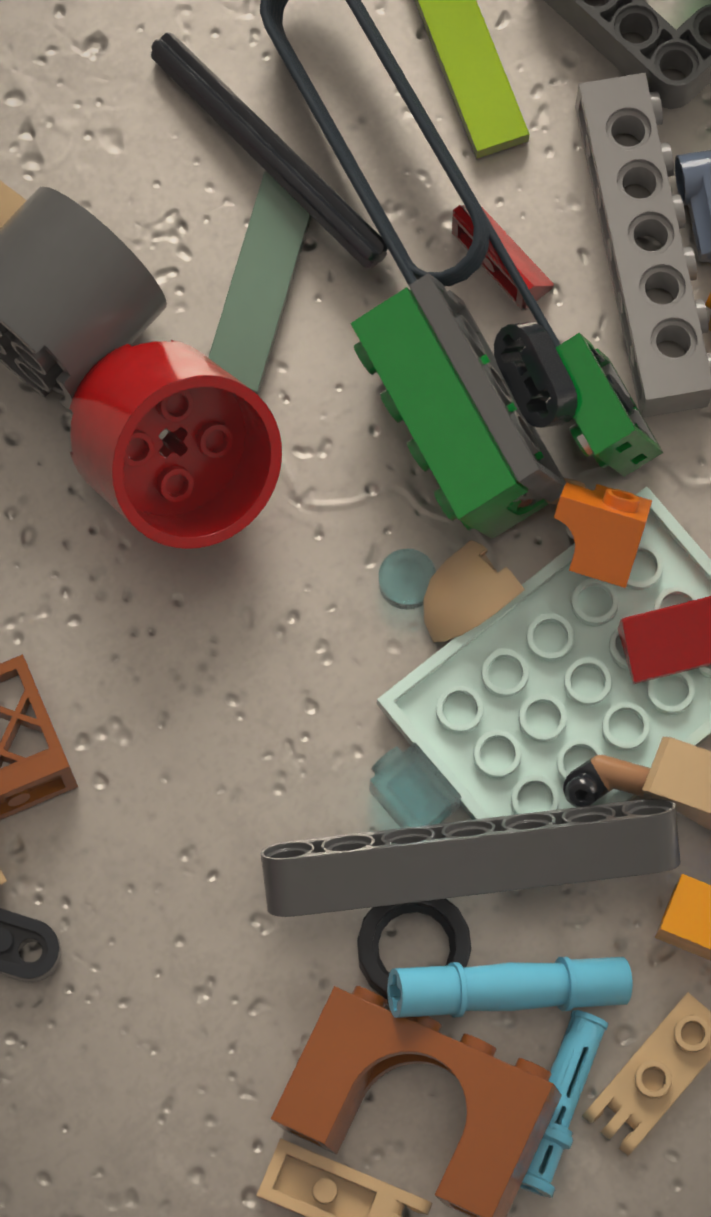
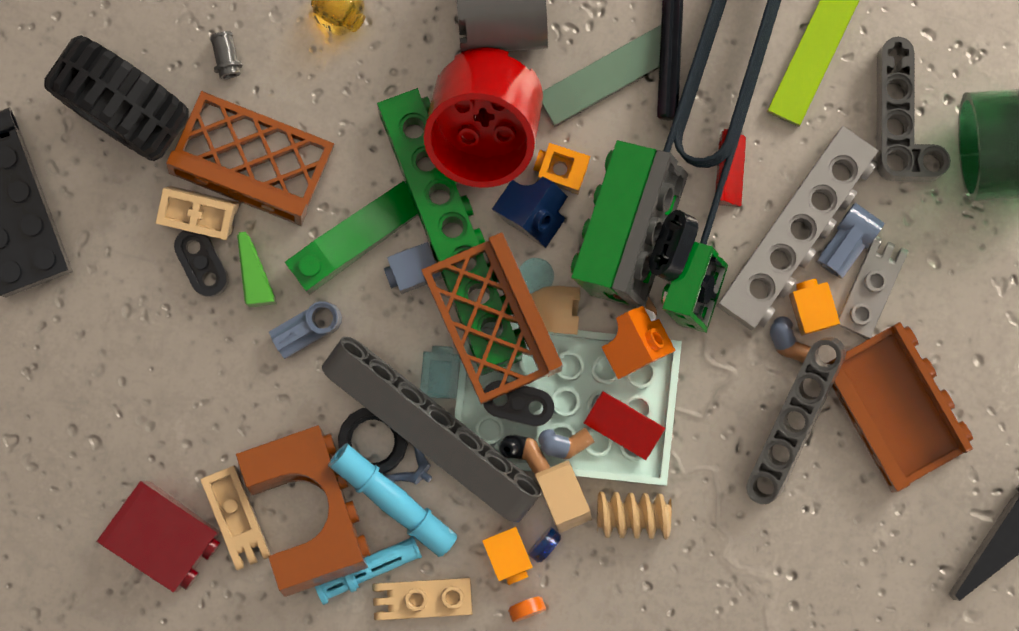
camera: 45 degrees right, 10 degrees up
none -> bright green slope [237,232,277,307]
none -> sand blue piece [269,301,342,359]
none -> green slope [285,181,418,295]
none -> green brick [377,88,526,376]
none -> sand blue brick [384,242,442,294]
none -> sand blue piece [384,447,432,484]
none -> dark orange fence [421,232,563,405]
none -> black plate [483,380,554,426]
none -> dark blue brick [492,176,568,248]
none -> light orange brick [533,143,591,195]
none -> arm [538,428,595,459]

